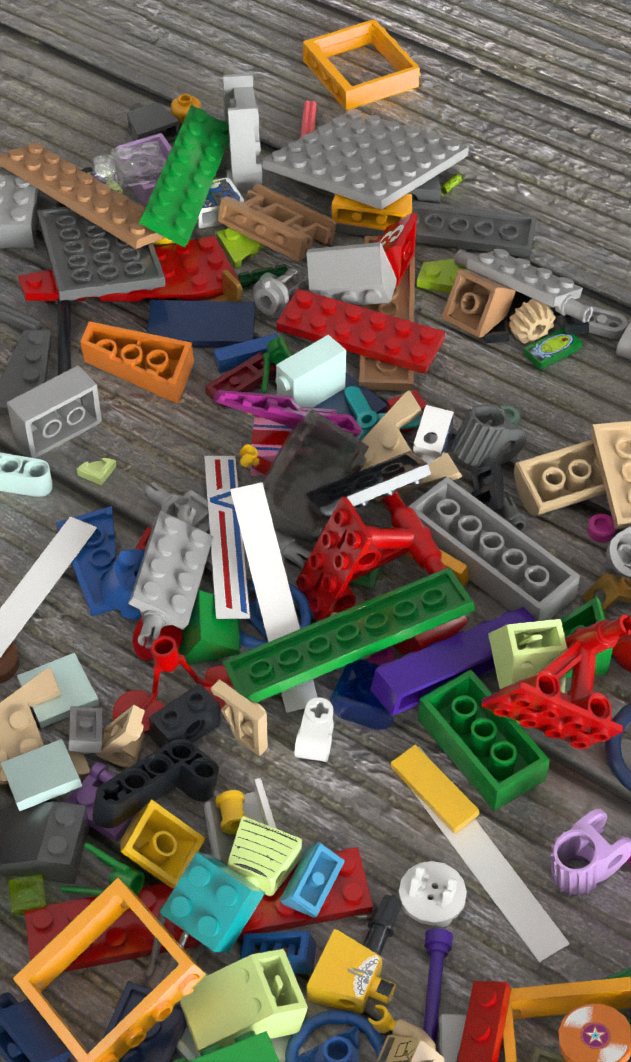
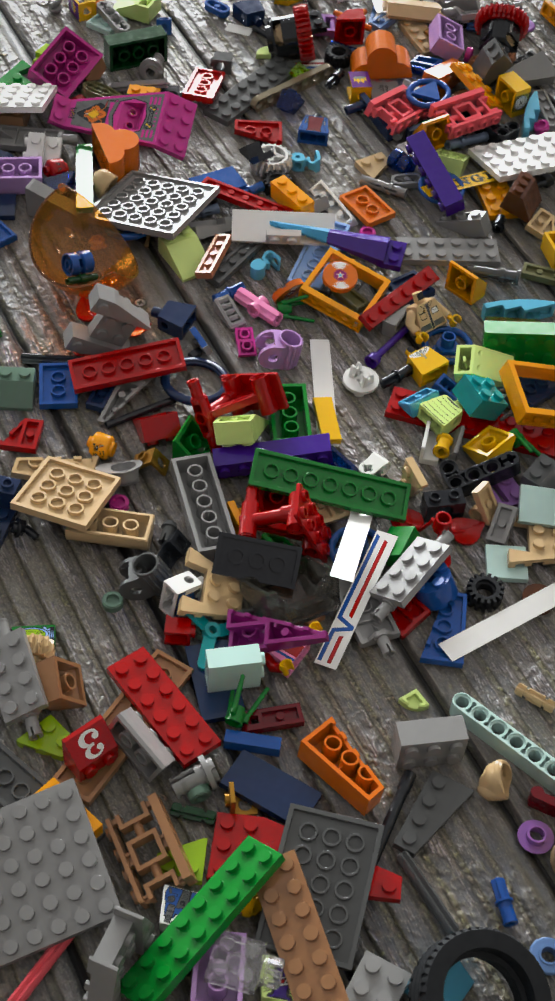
camera: 155 degrees left, 0 degrees up
none -> black tyre [465,573,505,613]

